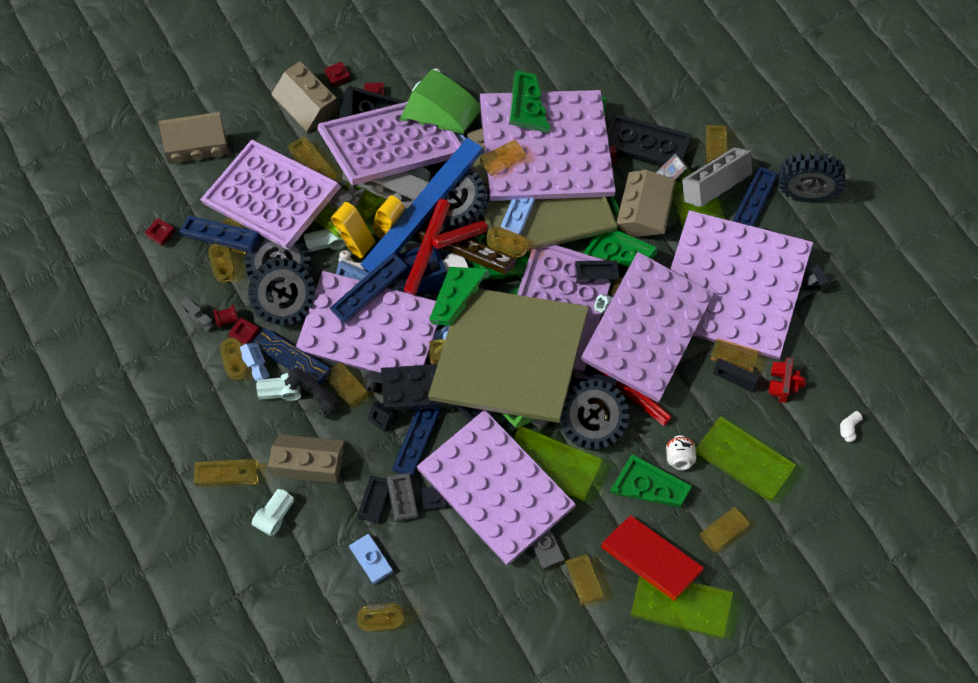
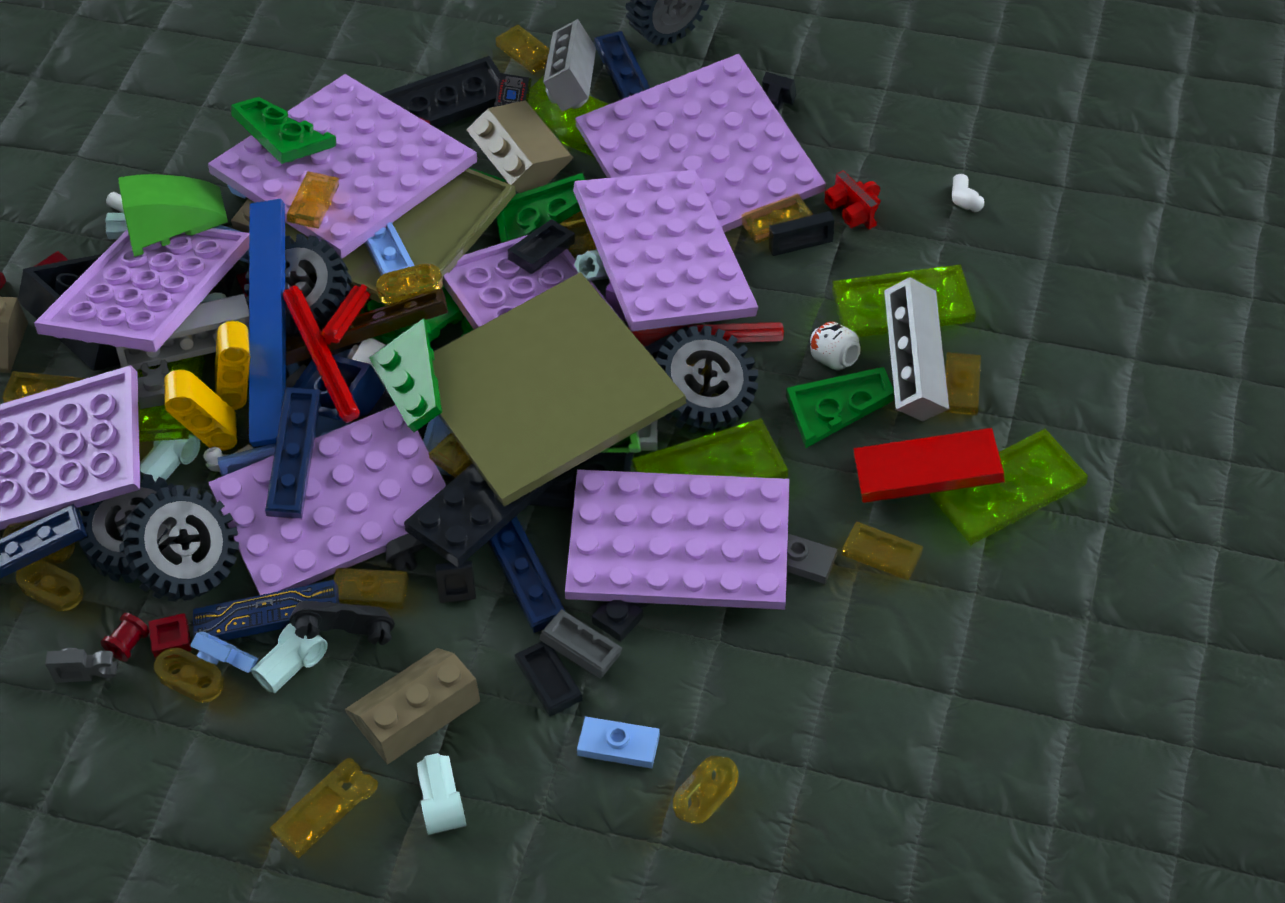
camera: 45 degrees left, 10 degrees down
none -> light grey brick [884,277,949,421]

